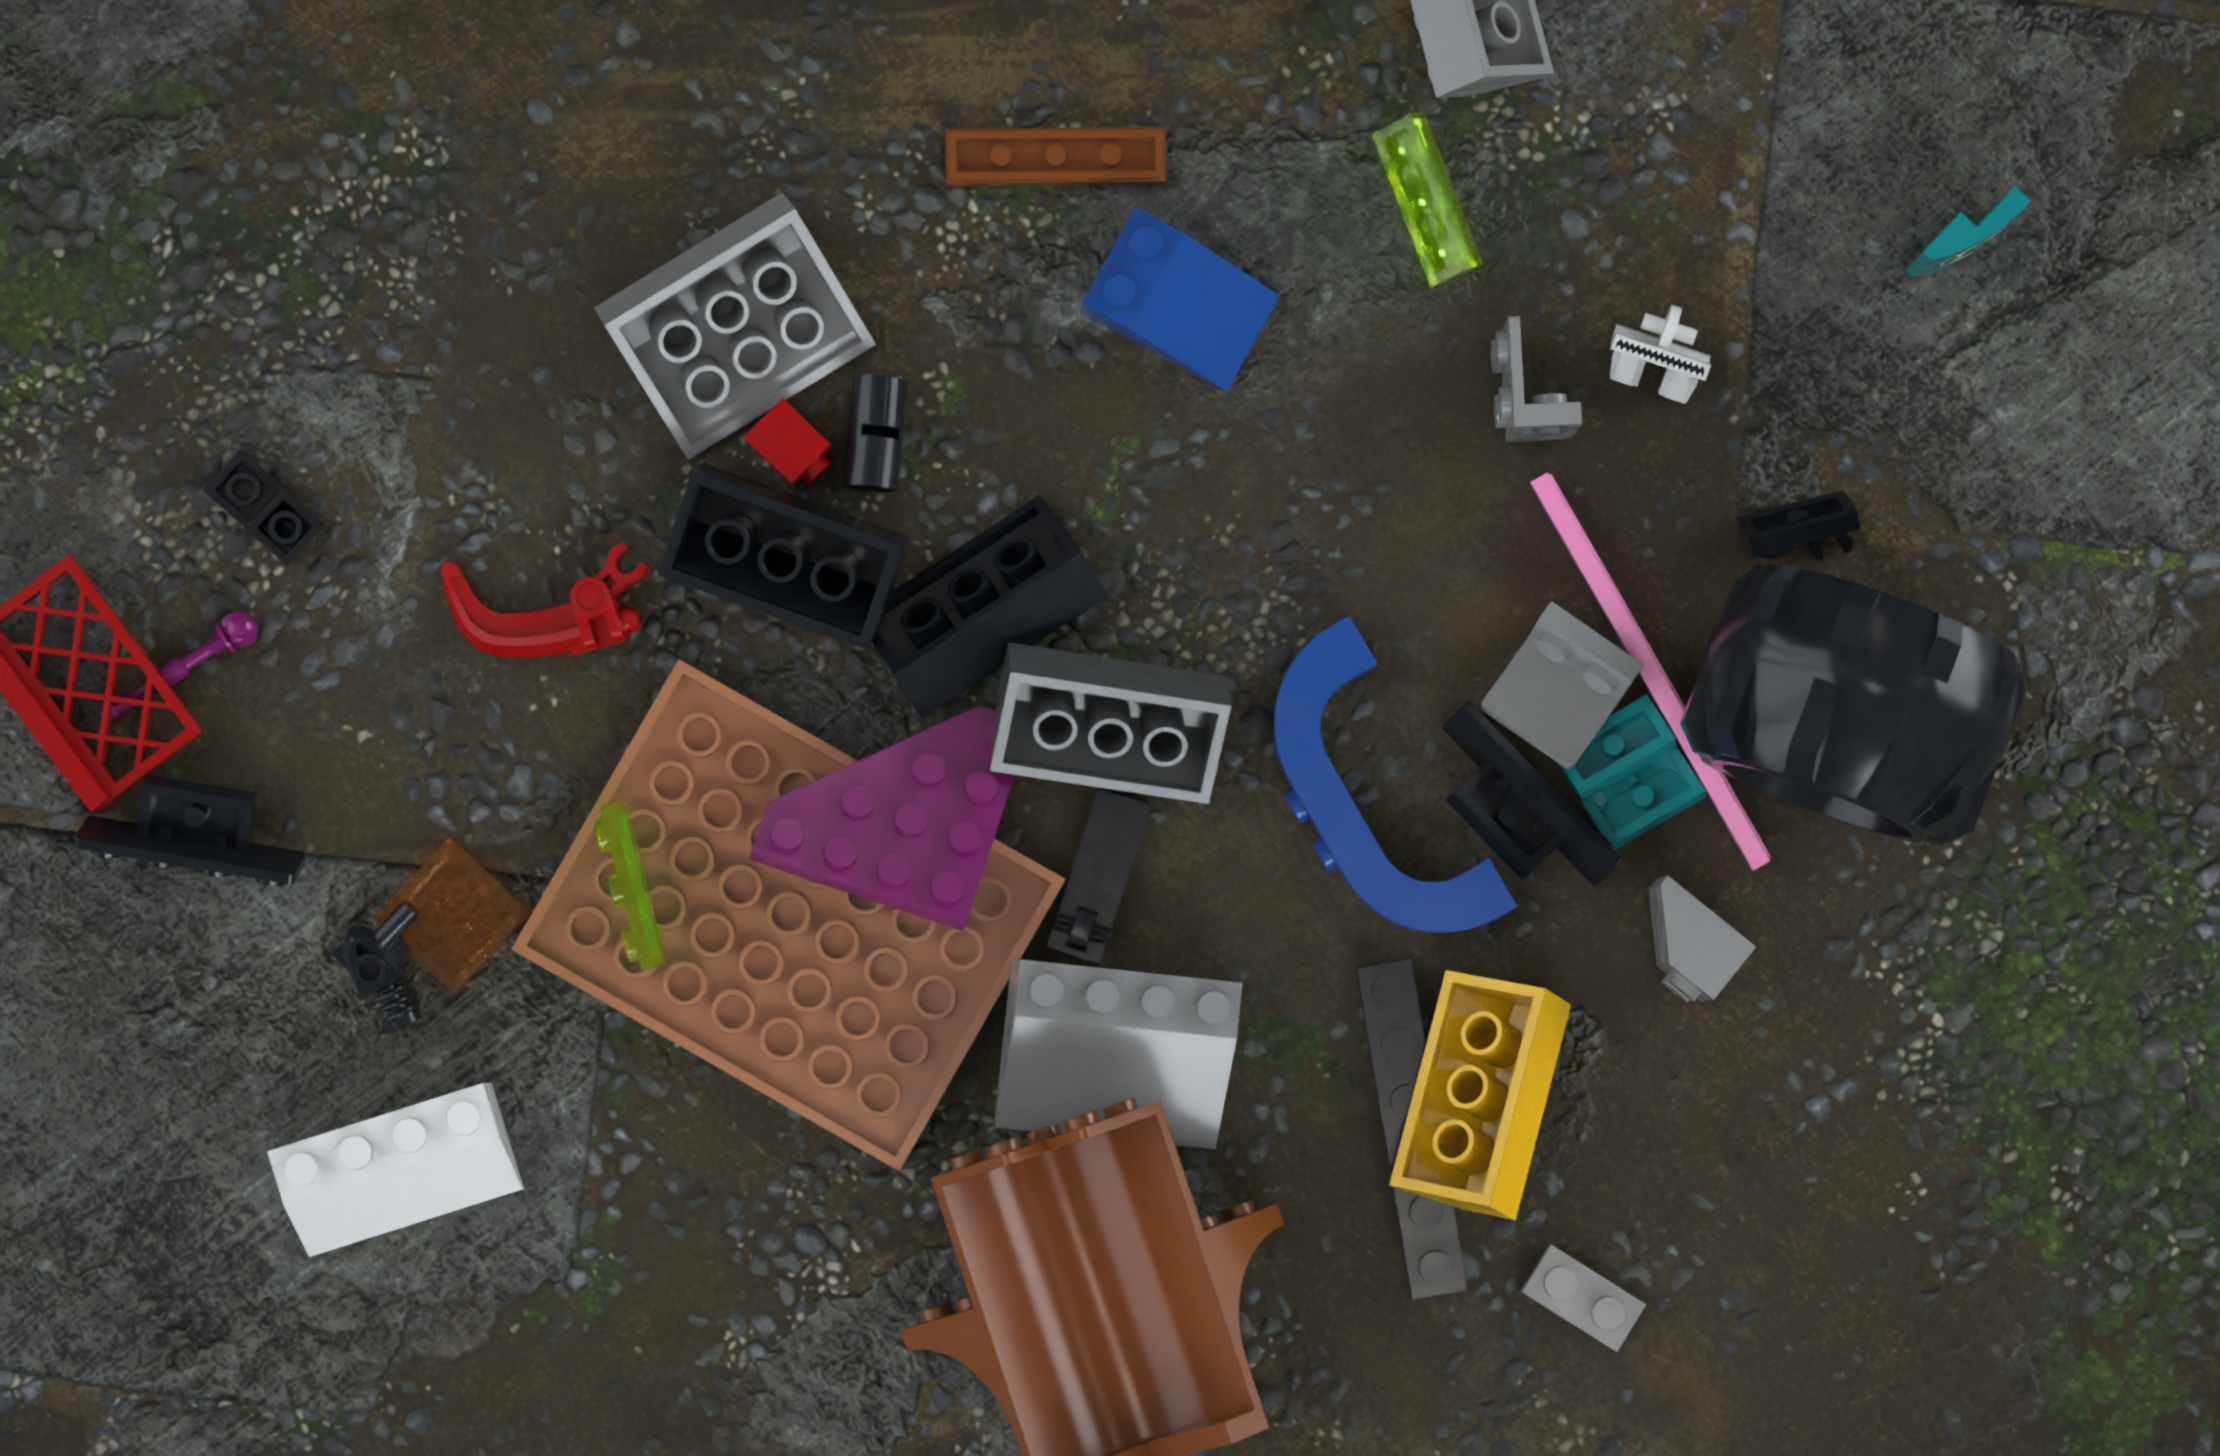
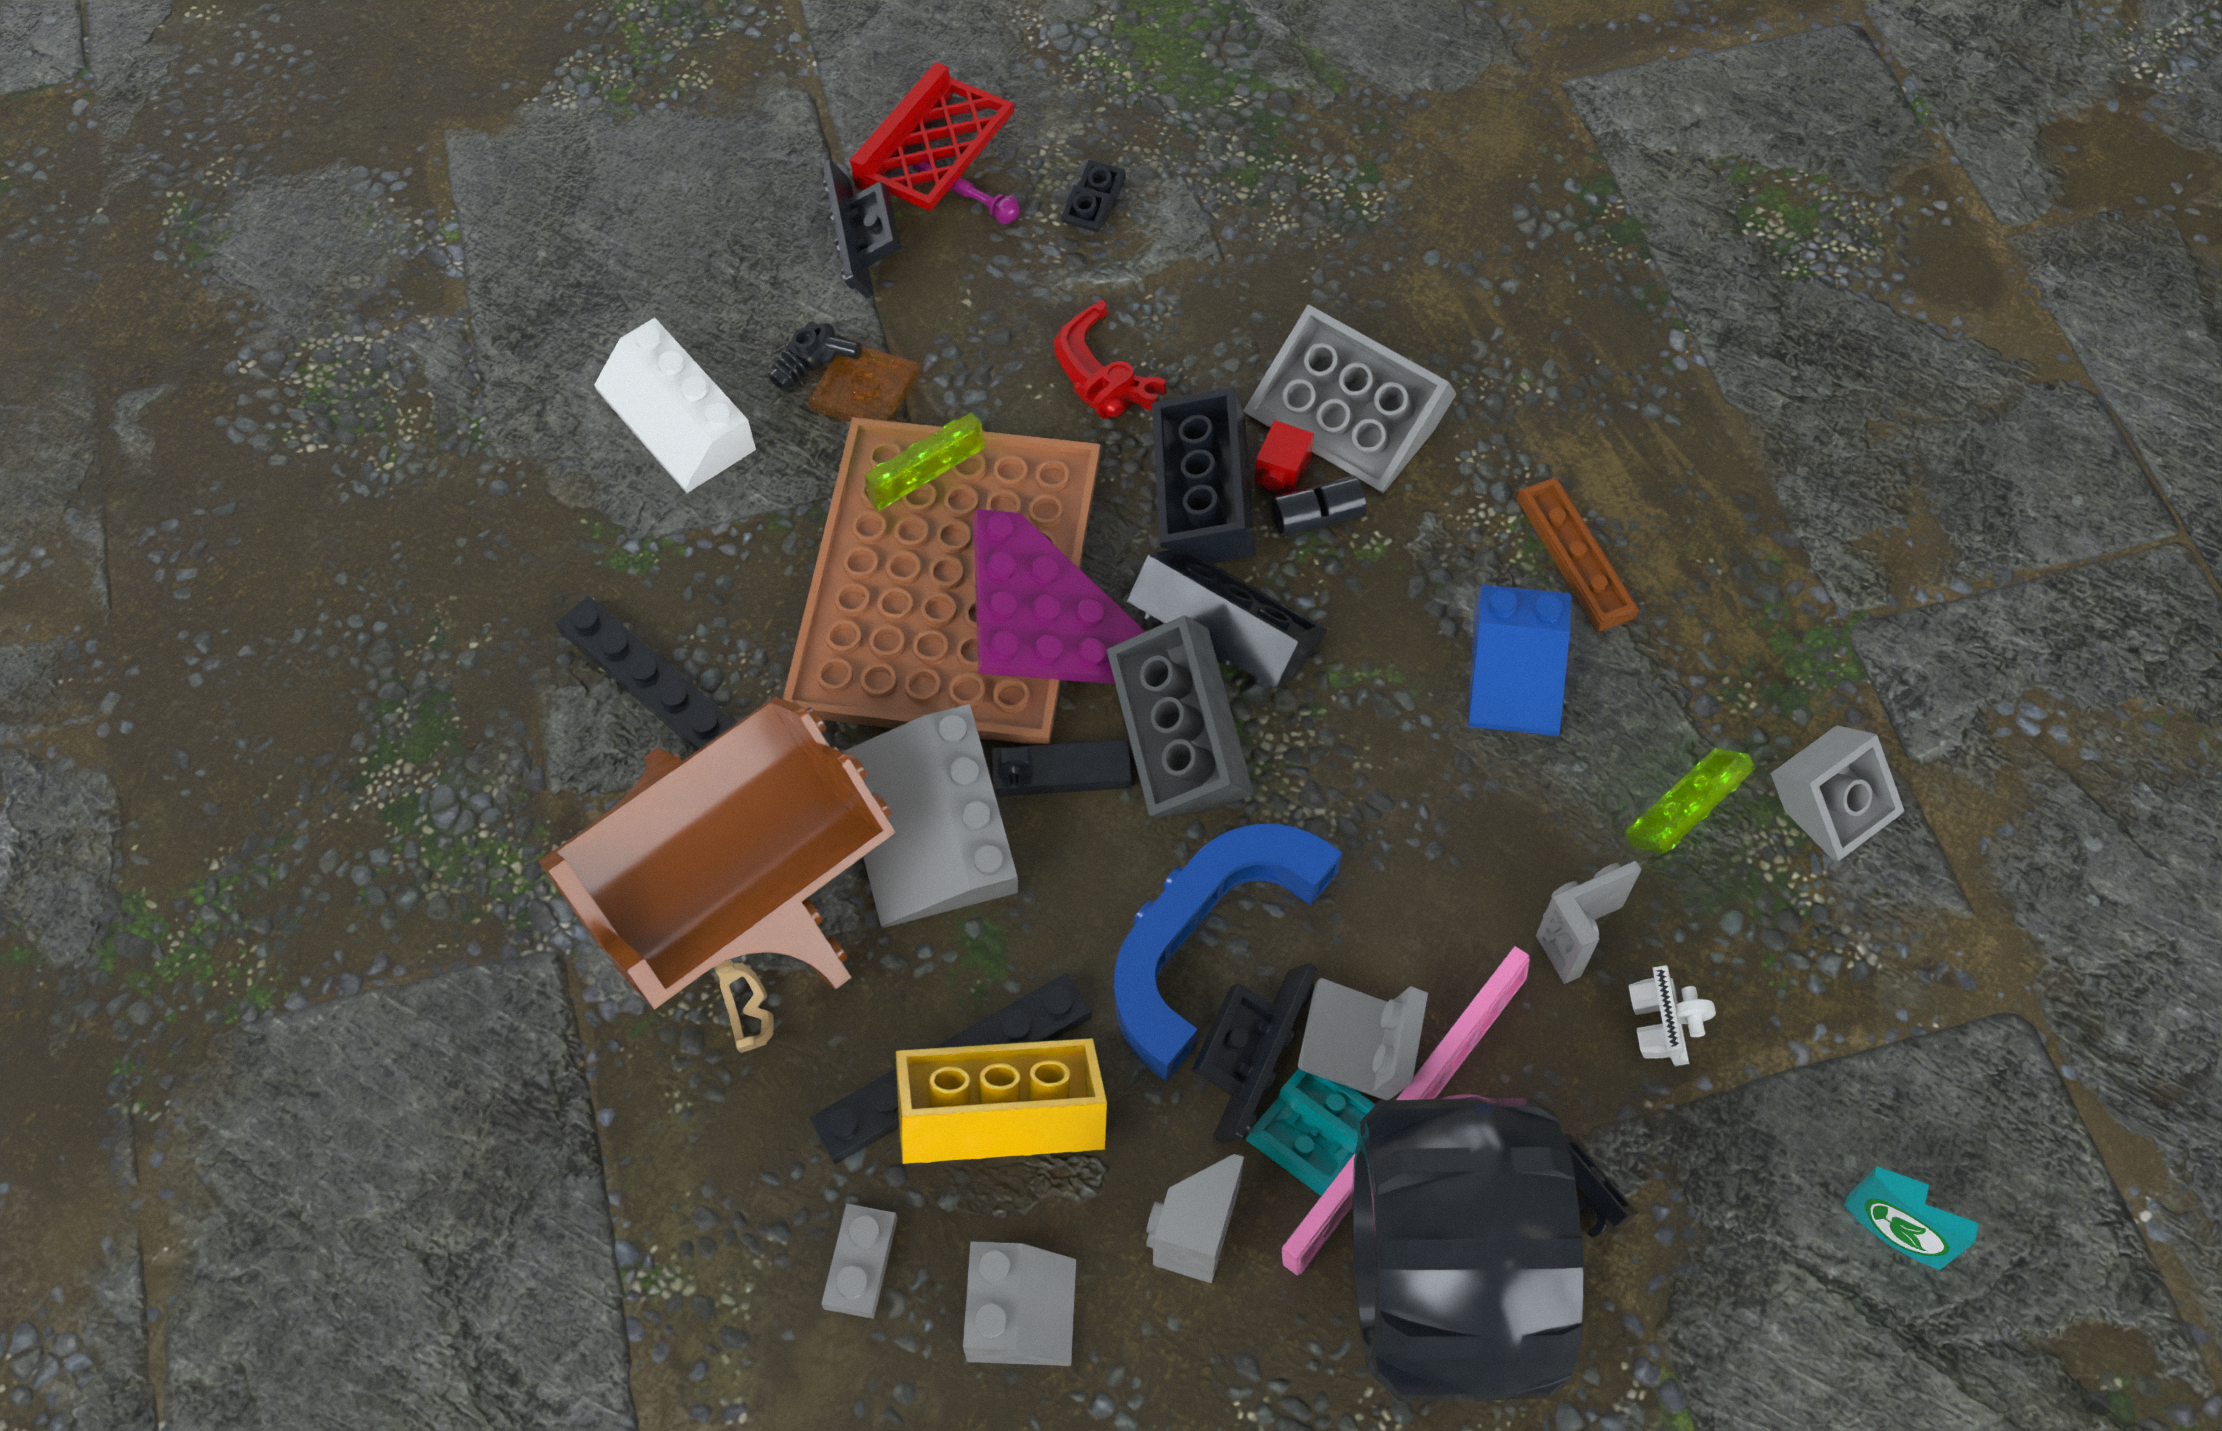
camera: 70 degrees right, 25 degrees down
none -> black plate [555,595,737,751]
none -> tan helmet [714,959,774,1053]
none -> light grey slope [963,1242,1076,1366]

